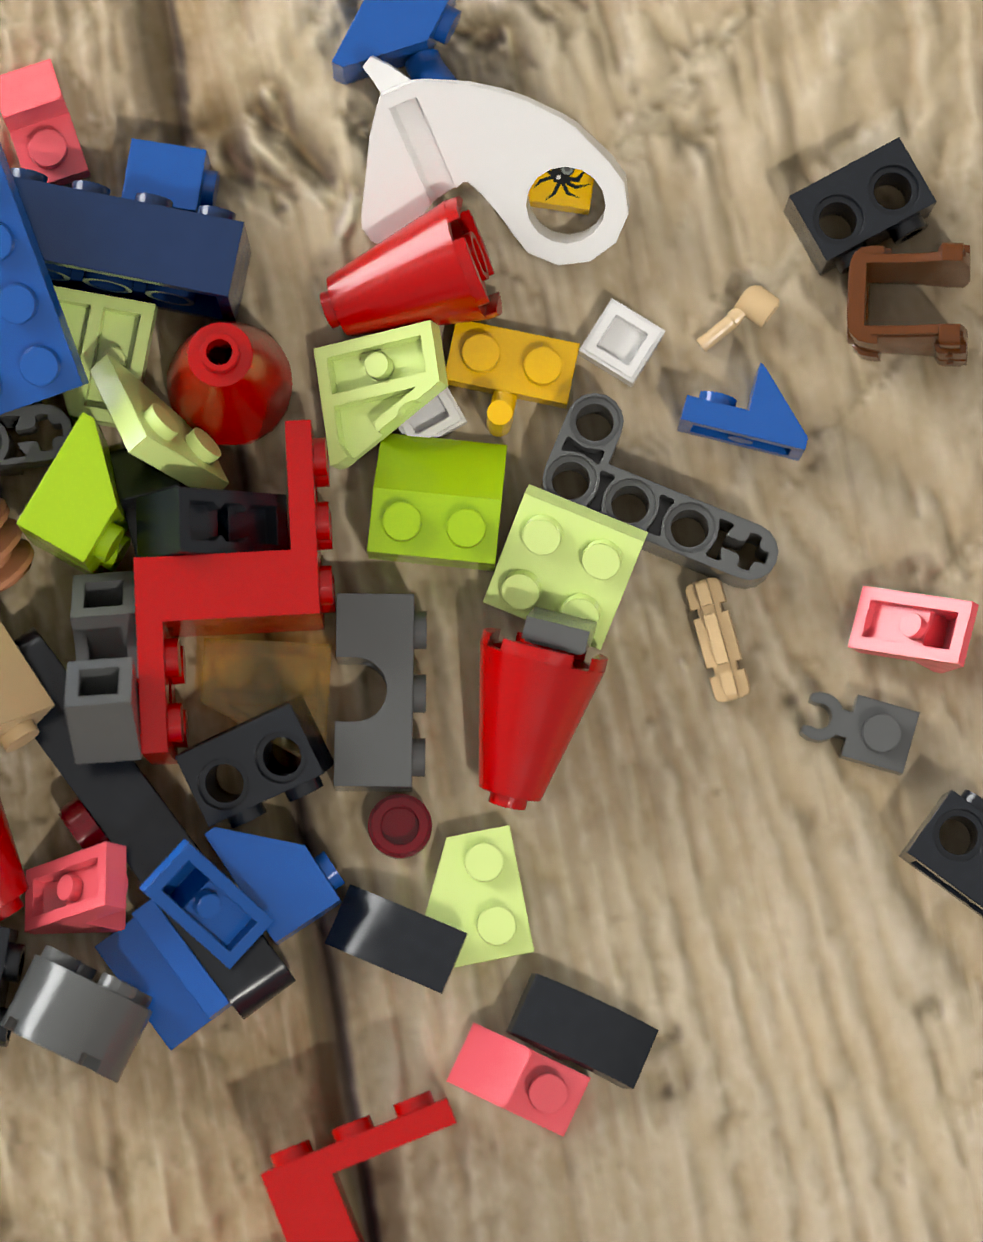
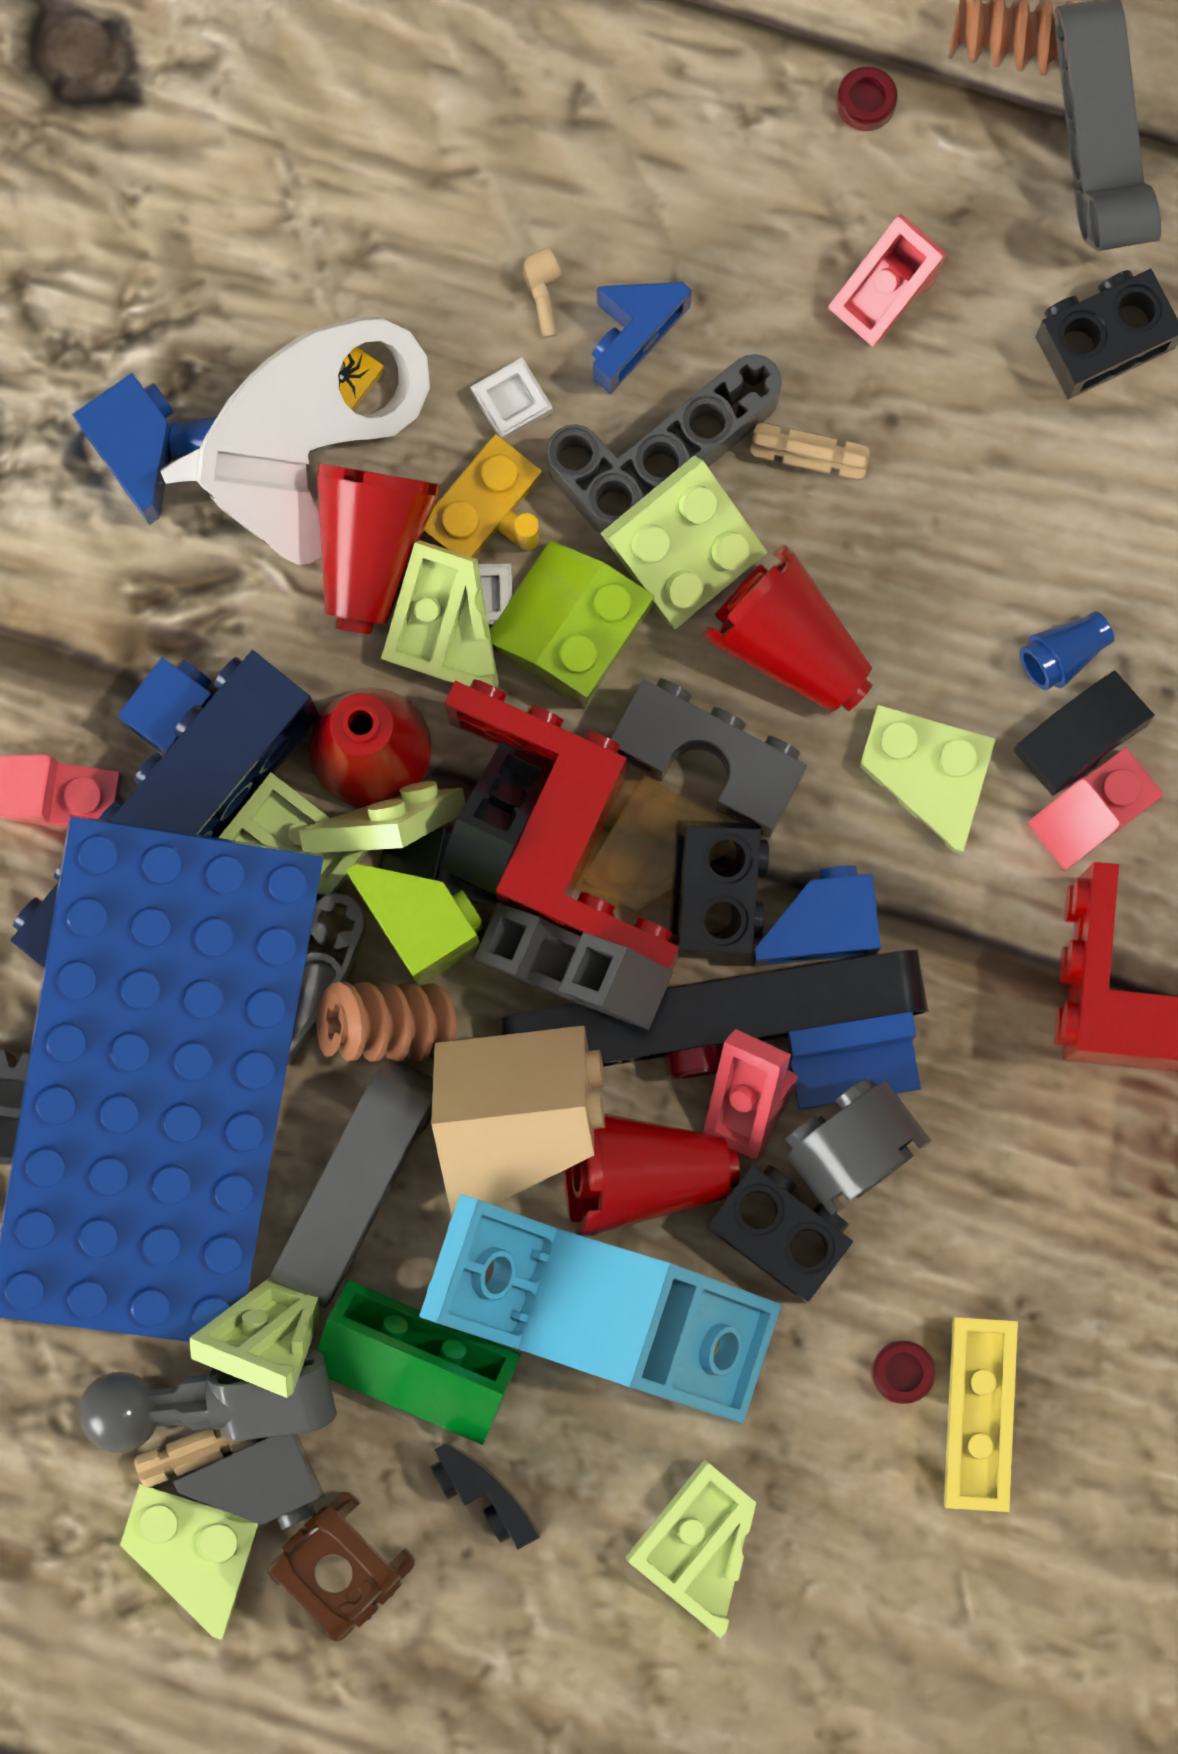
camera: 55 degrees left, 0 degrees up
blue slope [139,838,274,969] -> none
black slope [325,884,468,994] -> none
dark red tile [368,794,432,859] -> none
dark grey tile [522,607,597,655] -> none
black brick [783,137,937,276] -> none
dark grey plate [799,692,920,776] -> none
reddish brown piece [847,243,971,367] -> none
none -> blue cone [1020,611,1114,690]

